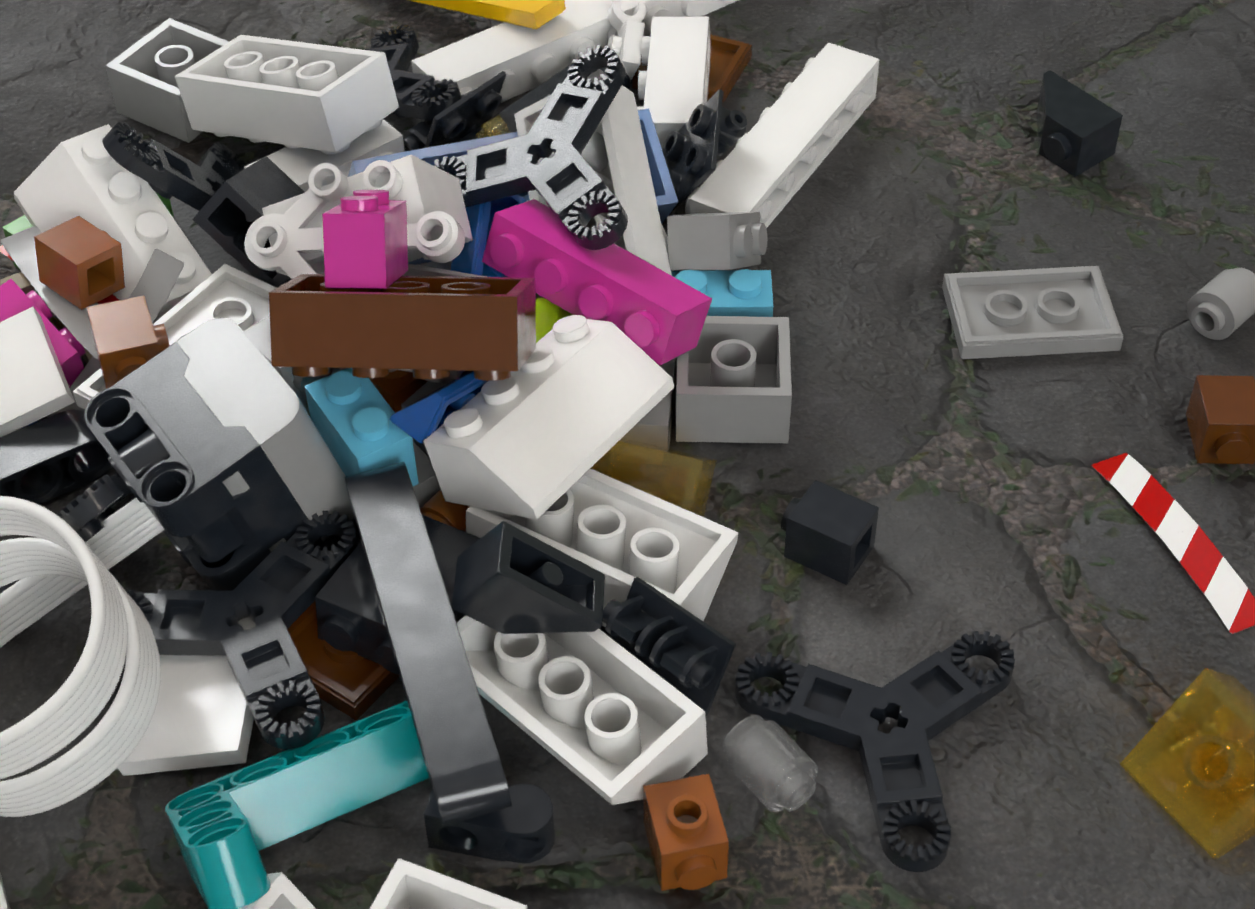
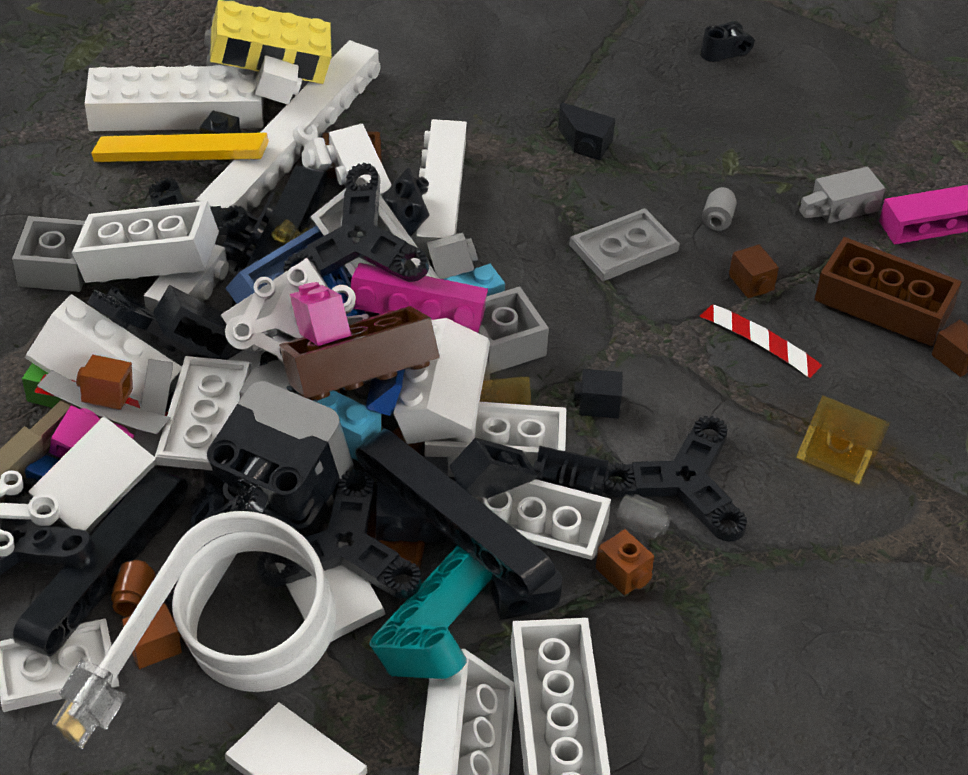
camera: 30 degrees left, 0 degrees up
brick [86,295,170,389] -> none

